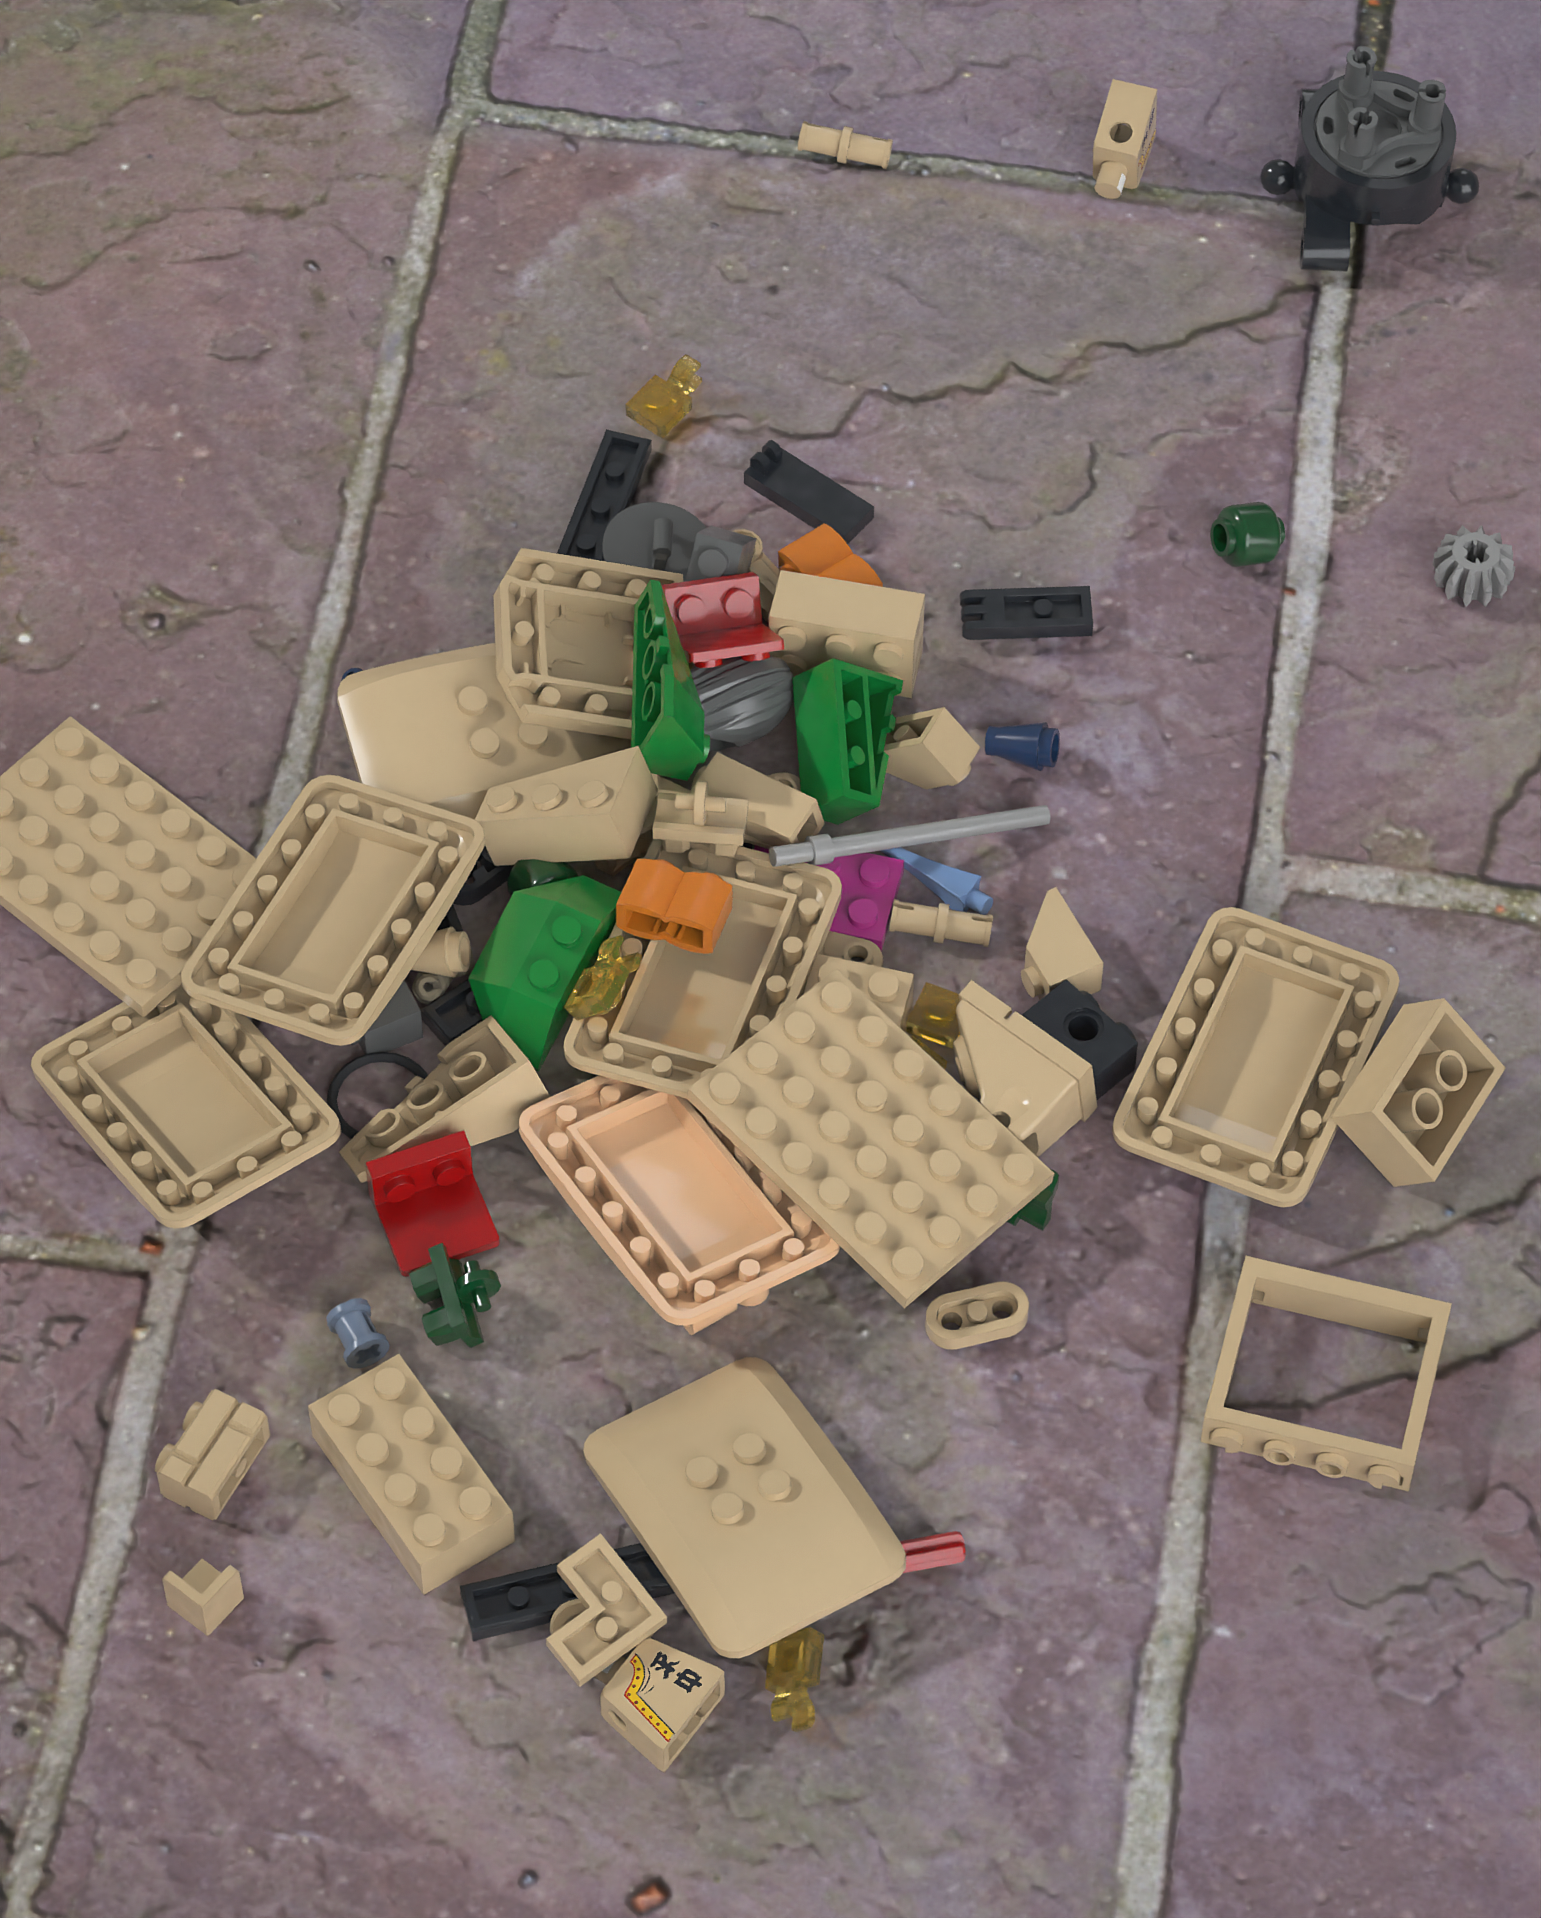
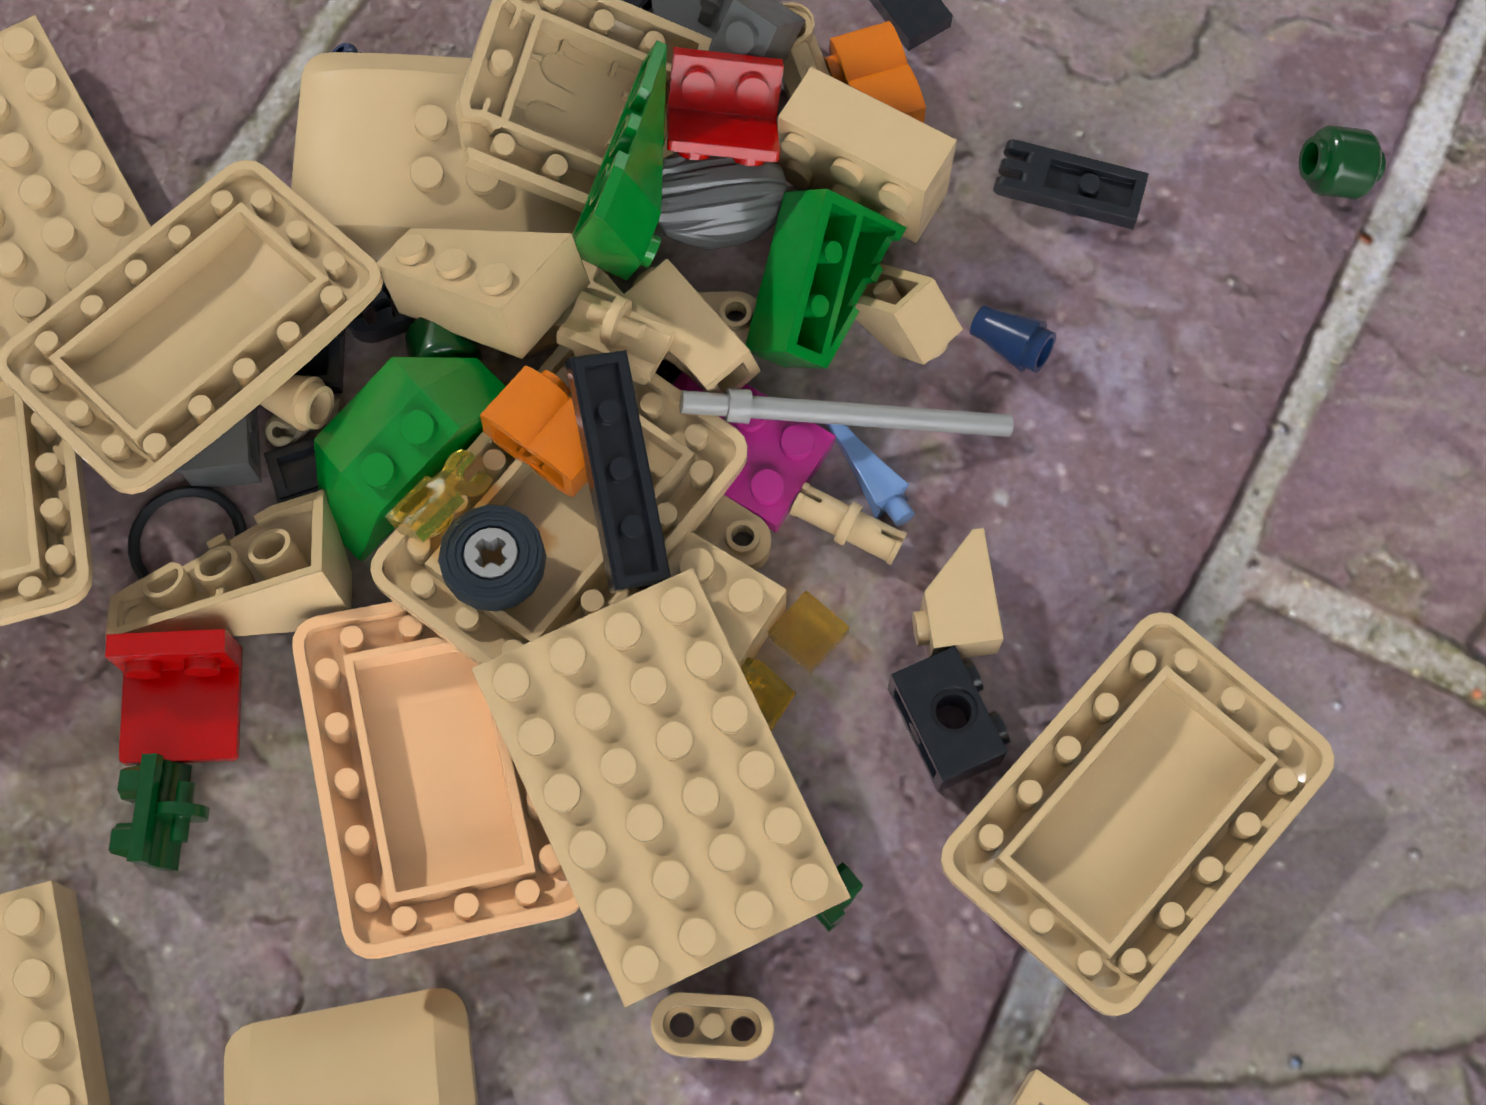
camera: 20 degrees right, 15 degrees up
sand blue bush [326,1298,390,1369] -> none
tan piece [953,980,1097,1157] -> none
tan brick [1331,998,1506,1187] -> none
none -> black bush [438,505,547,612]
none -> black tile [565,350,671,593]

